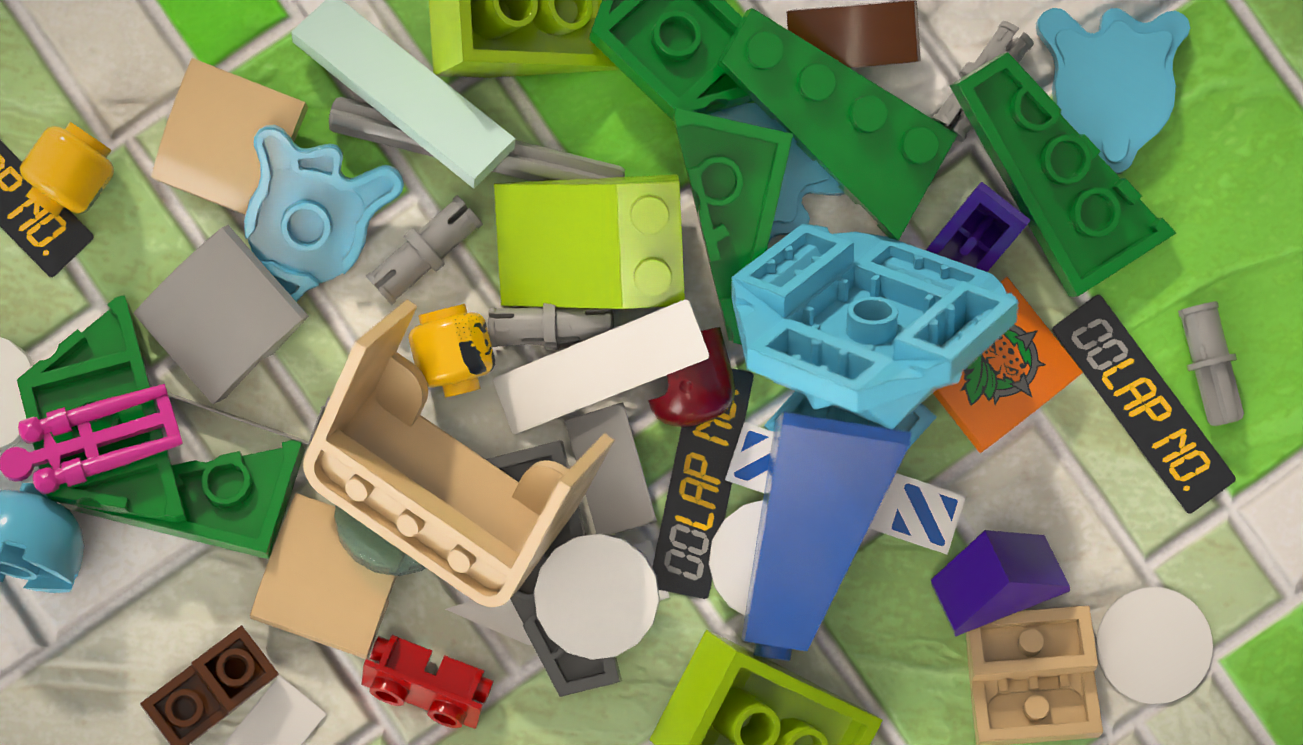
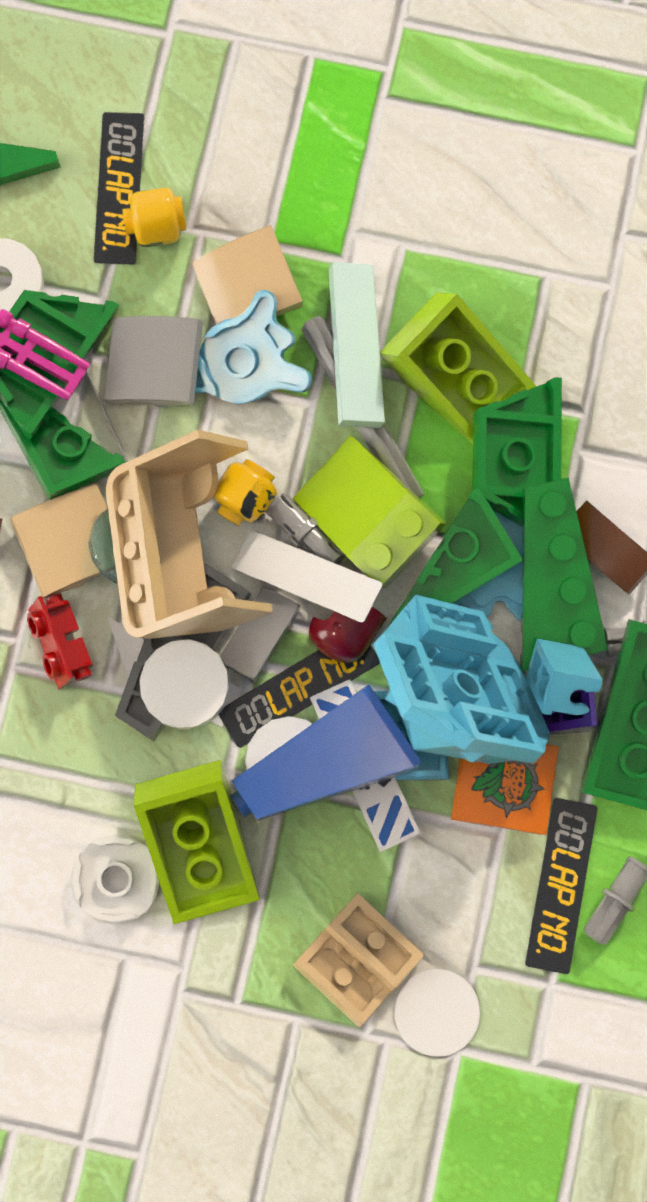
camera: 50 degrees right, 5 degrees down
light grey pin [366,195,483,305] -> none
dark purple slope [931,530,1070,637] -> none
none -> medium azure hinge [526,639,603,715]

